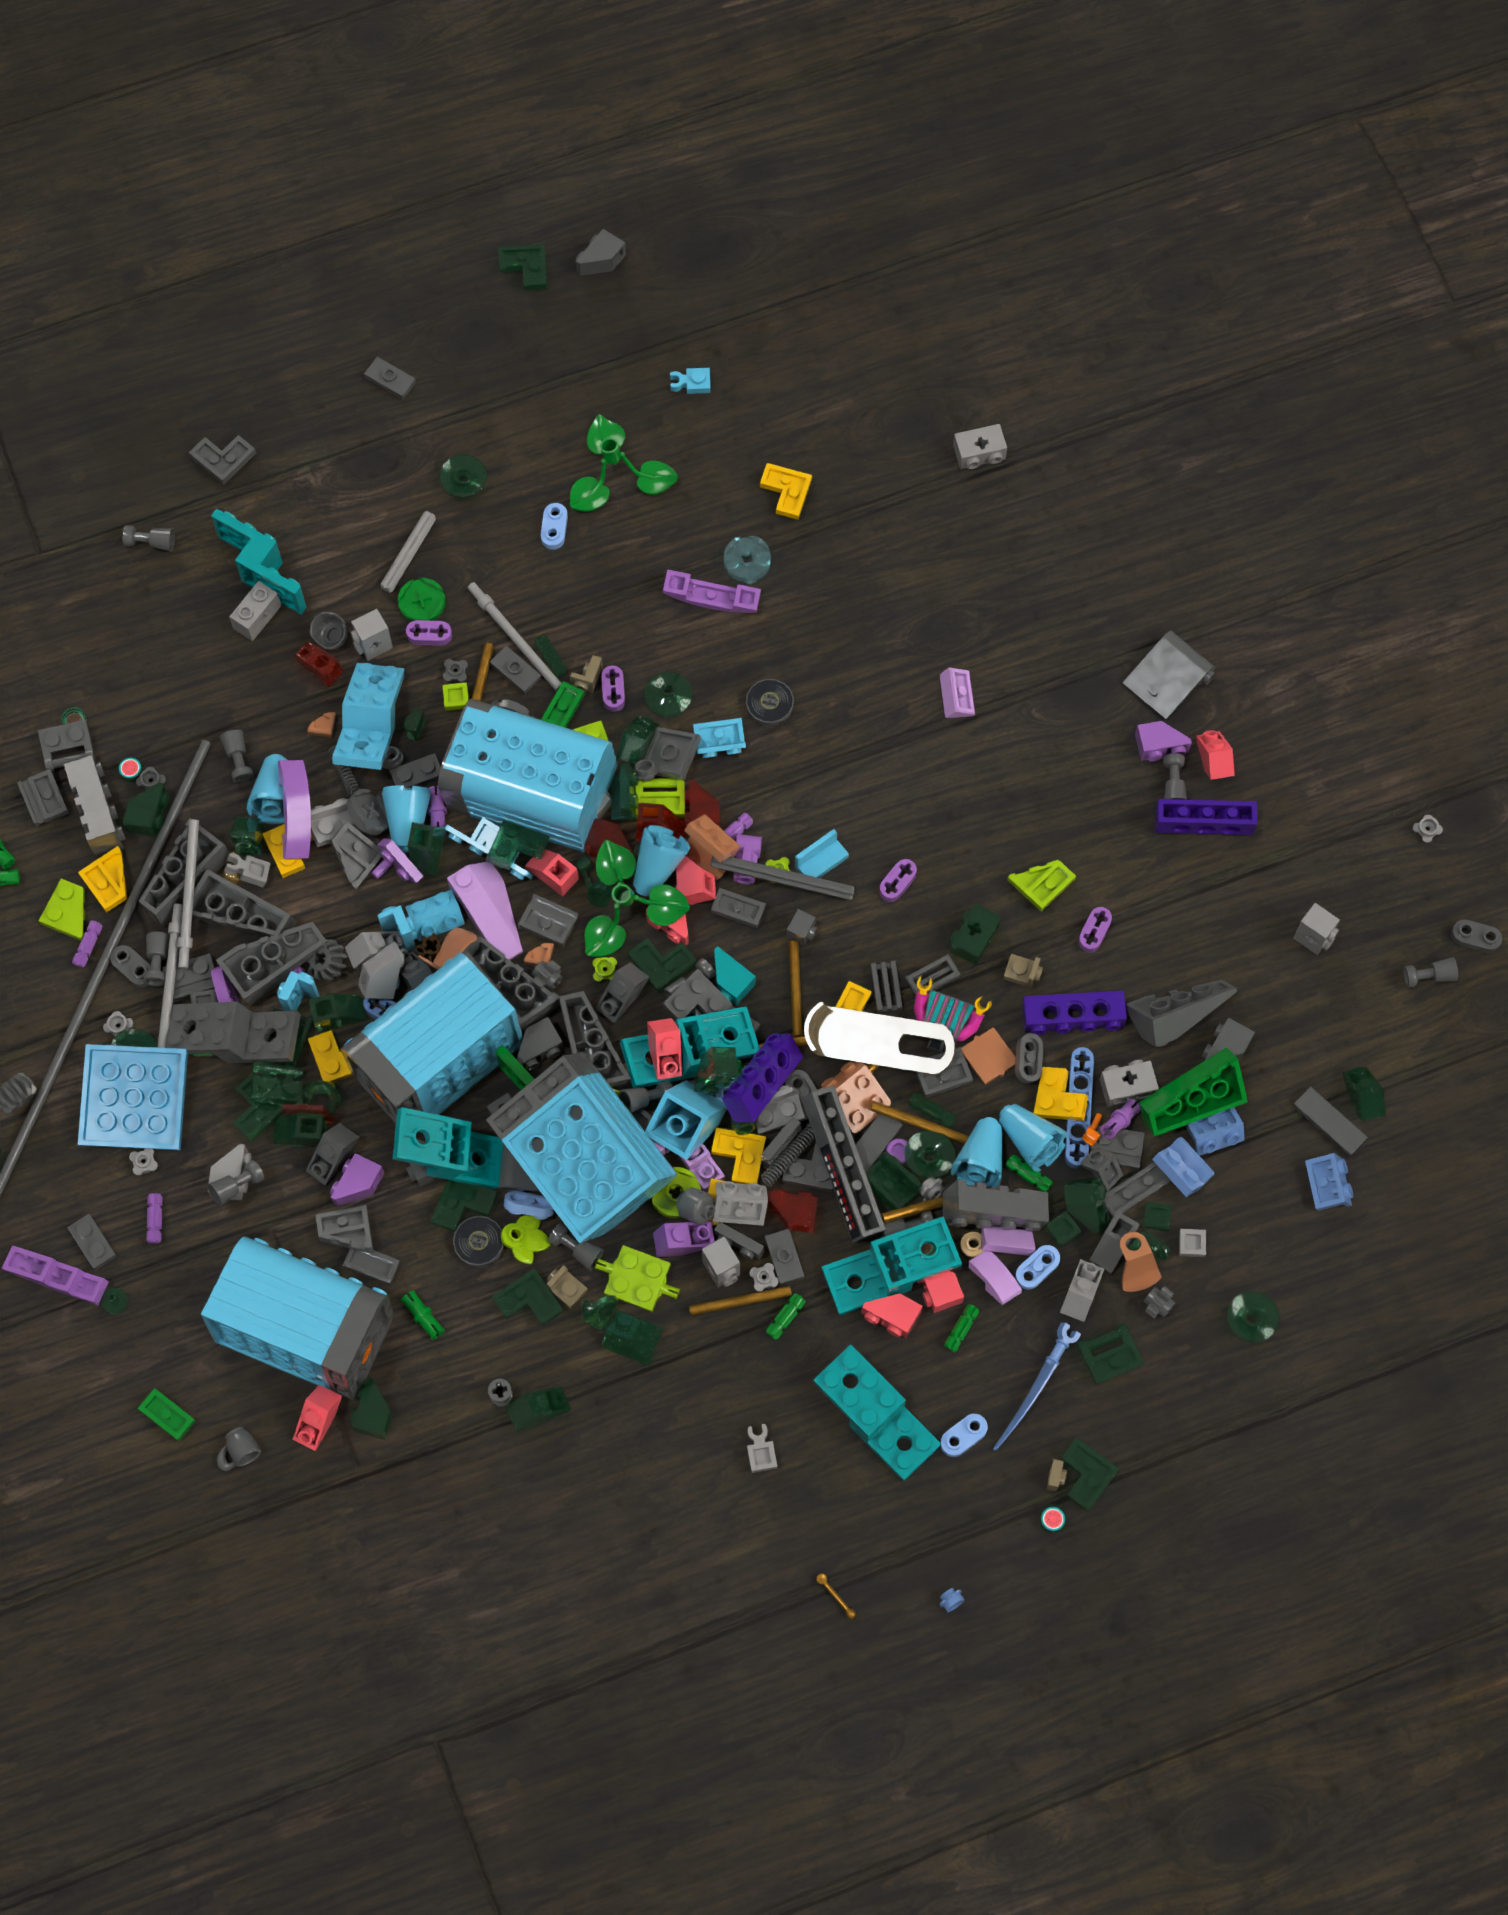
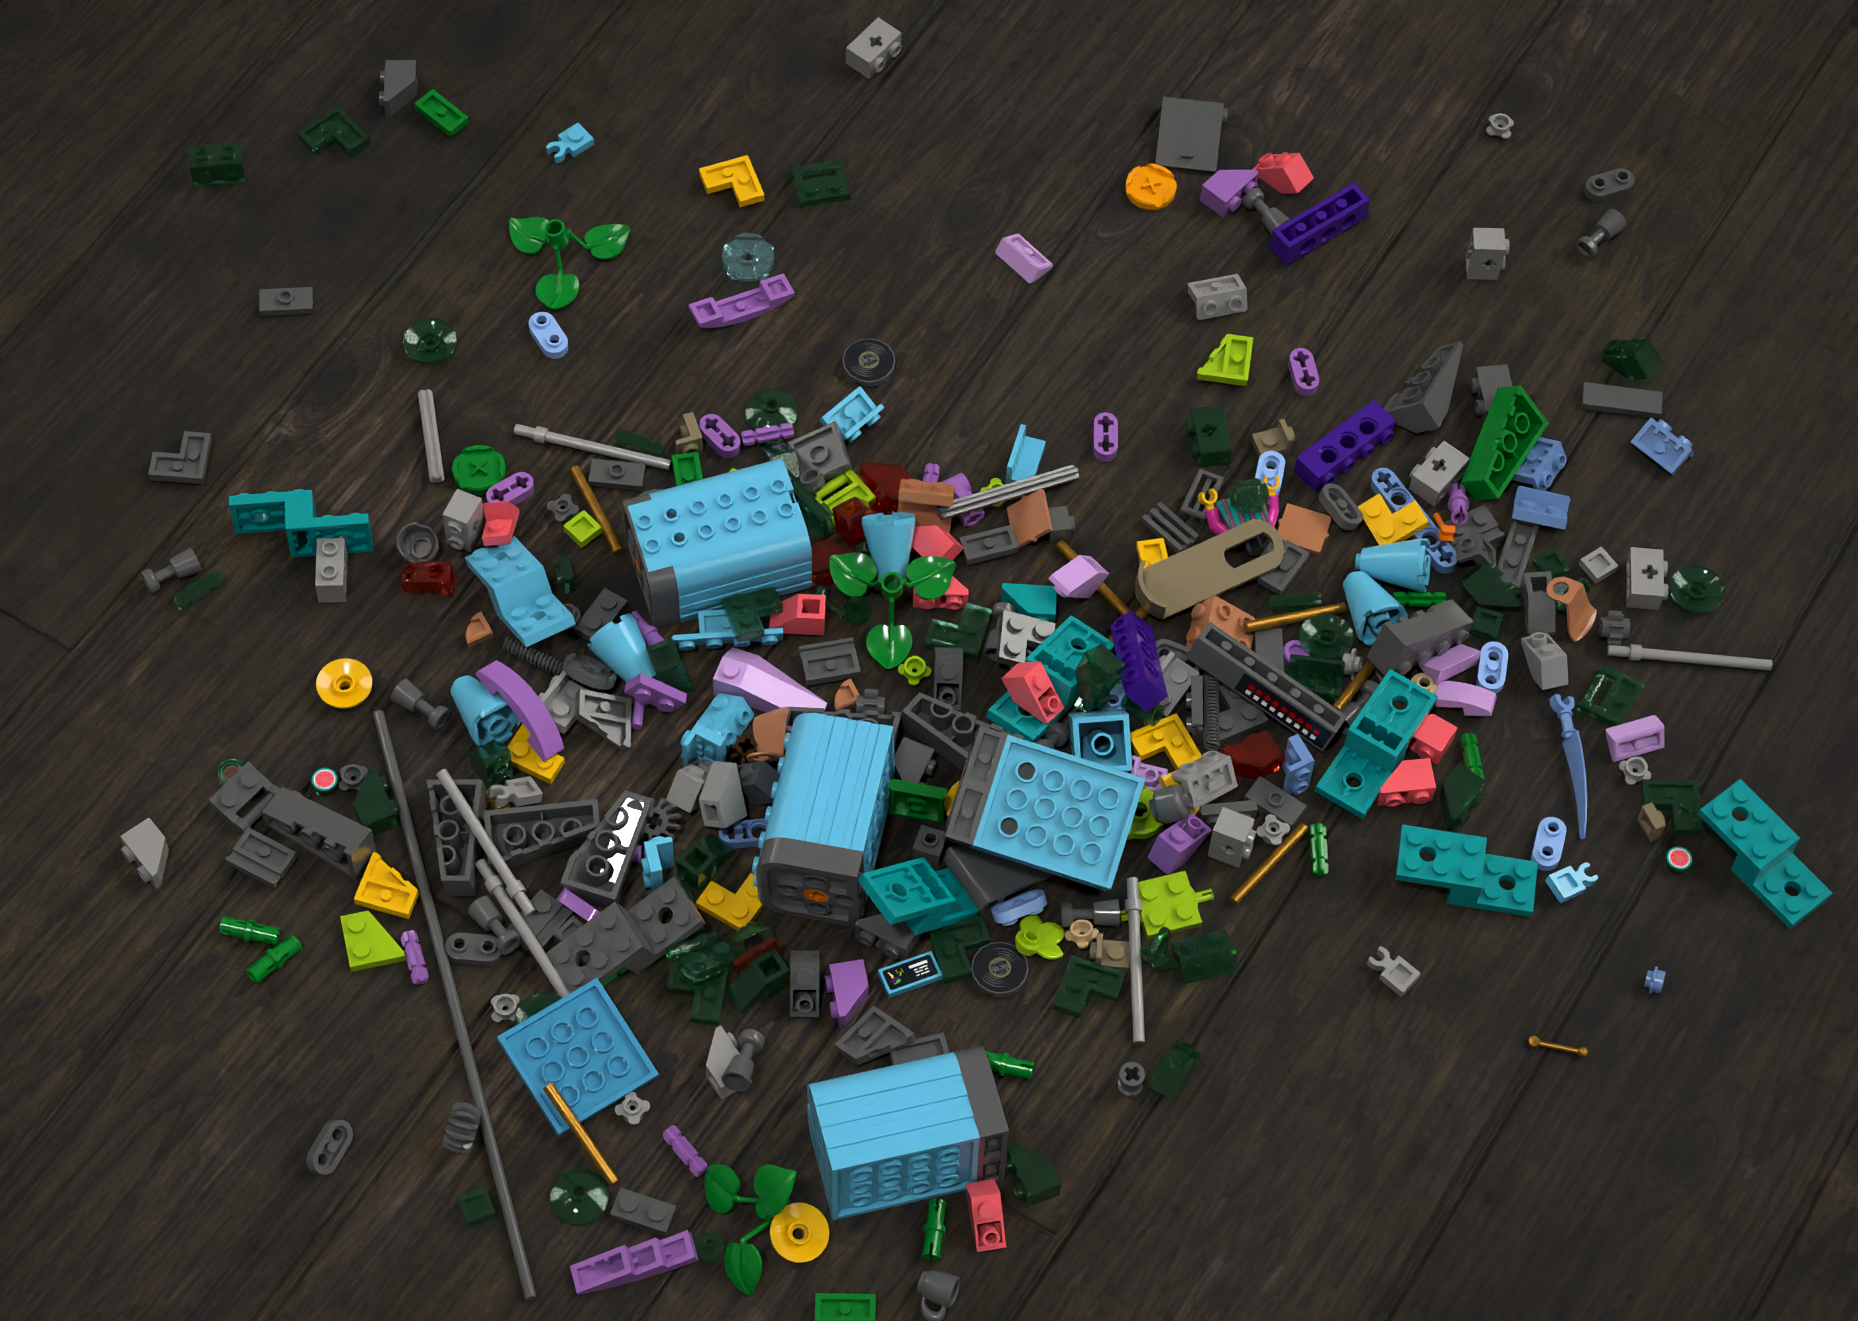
camera: 40 degrees left, 10 degrees down
none -> clear green axle [172,570,224,610]
none -> clear green bracket [189,143,246,186]
none -> yellow dish [316,658,372,709]
none -> green plate [414,89,469,138]
none -> coral slope [482,501,520,546]
none -> pearl gold bar [543,1082,619,1186]
none -> clear green dish [550,1169,610,1226]
none -> green plant [705,1164,797,1295]
none -> medium lavender axle [741,423,794,446]
none -> yellow dish [770,1203,829,1263]
none -> clear green plate [791,157,851,208]
none -> tile [878,951,942,998]
none -> green pin [921,1199,948,1262]
none -> nougat piece [1007,489,1052,548]
none -> lavender slope [1048,555,1109,599]
none -> tan plate [1065,919,1099,948]
none -> light orange tile [1125,164,1177,210]
none -> light grey bar [1125,877,1145,1045]
none -> light grey bracket [1188,274,1247,320]
none -> clear green head [1229,478,1270,515]
none -> light blue plate [1253,451,1285,495]
none -> medium blue bracket [1282,734,1315,795]
none -> clear green slope [1439,763,1487,832]
none -> medium azure plate [1545,863,1598,904]
none -> lavender slope [1606,715,1664,762]
none -> light grey bar [1607,644,1772,671]
none -> light grey plate [1619,757,1651,785]
none -> light grey brick [1626,547,1668,610]
none -> teal bracket [1698,779,1833,929]

